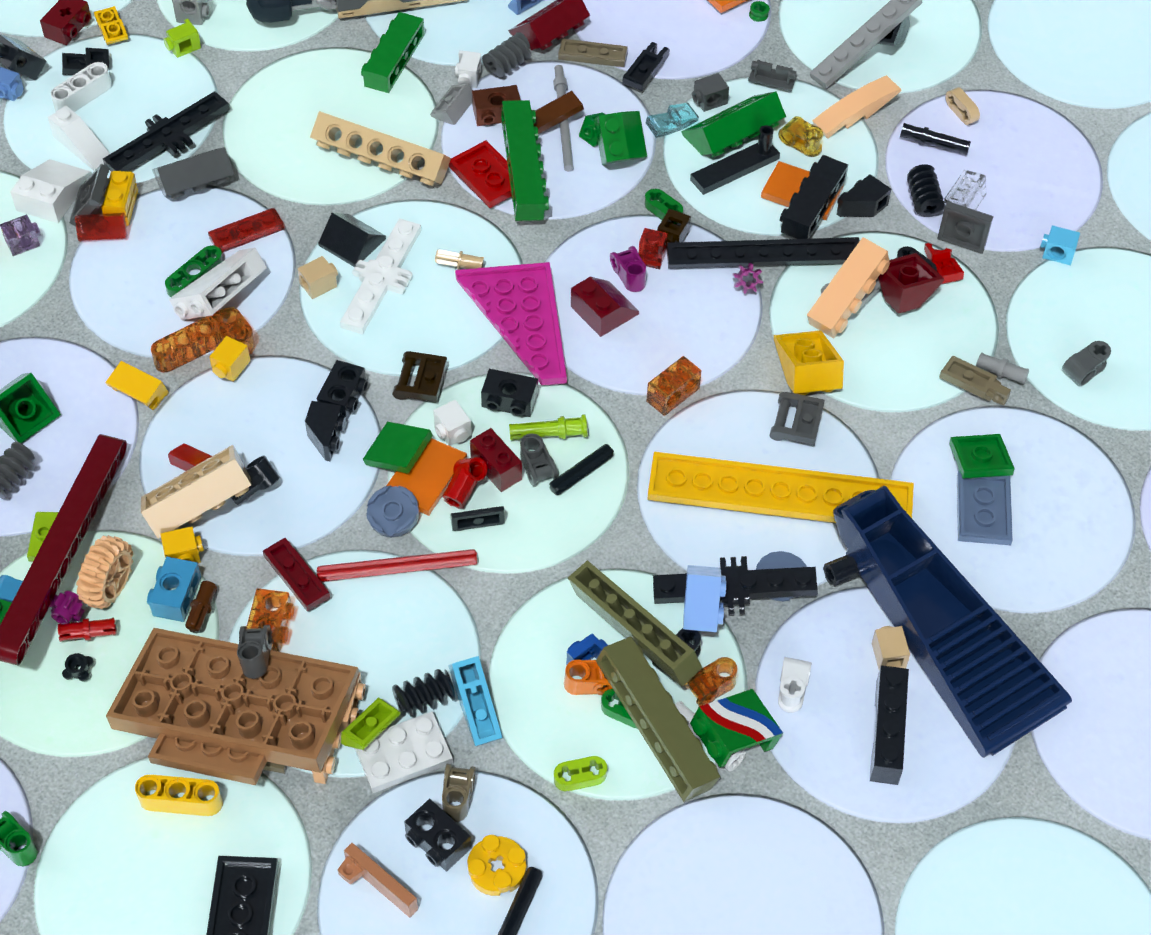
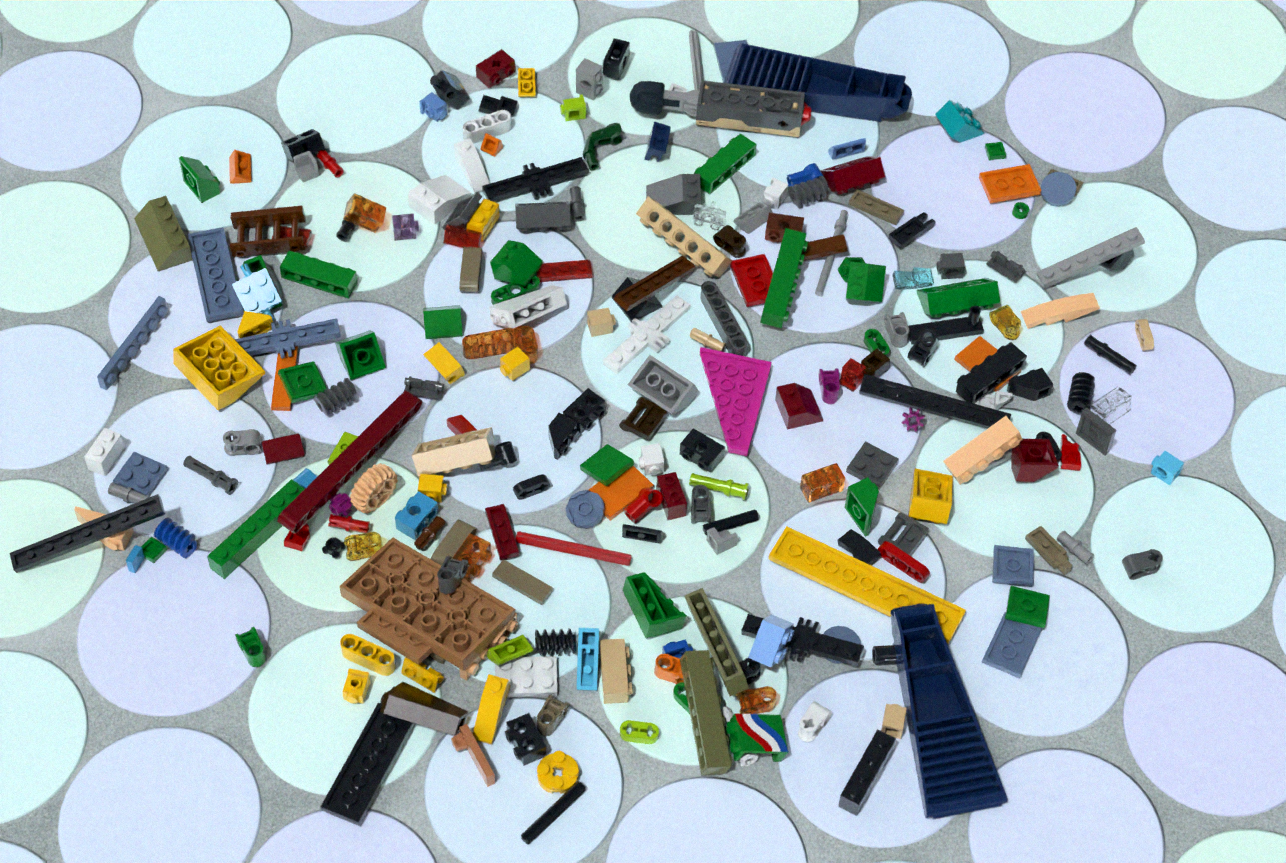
camera: 20 degrees right, 0 degrees up
none -> red slope [284,523,310,551]
none -> yellow brick [342,668,370,704]
none -> clear yellow piece [344,532,383,561]
none -> slope [380,682,469,736]
none -> yellow hinge [401,657,444,693]
none -> dark grey hinge [404,376,445,400]
none -> green slope [423,305,463,339]
none -> dark tan beam [430,519,477,566]
none -> dark tan beam [459,247,482,292]
none -> yellow slope [473,674,510,745]
none -> orange slope [480,133,503,157]
none -> green slope [490,240,544,286]
none -> dark tan tile [492,559,553,605]
none -> black beam [513,474,551,500]
none -> dark grey pin [570,186,585,222]
none -> dark green piece [582,123,622,171]
none -> tan brick [600,639,632,704]
none -> reddish brown plate [614,255,696,311]
none -> green wedge [622,572,687,639]
none -> light grey slope [627,355,699,415]
none -> dark blue hinge [644,122,671,162]
none -> dark grey slope [646,174,701,215]
none -> clear hips [693,201,727,231]
none -> dark grey beam [700,281,748,356]
none -> light grey panel [707,527,738,555]
none -> dark brown piece [713,225,746,258]
none -> blue piece [786,163,825,186]
none -> black slope [837,529,881,565]
none -> green slope [844,477,879,537]
none -> dark grey plate [846,441,899,490]
none -> red beam [878,541,930,583]
none -> light grey piece [884,312,909,348]
none -> black piece [907,329,939,367]
none -> white slope [975,391,1012,410]
none -> sand blue plate [992,545,1034,587]

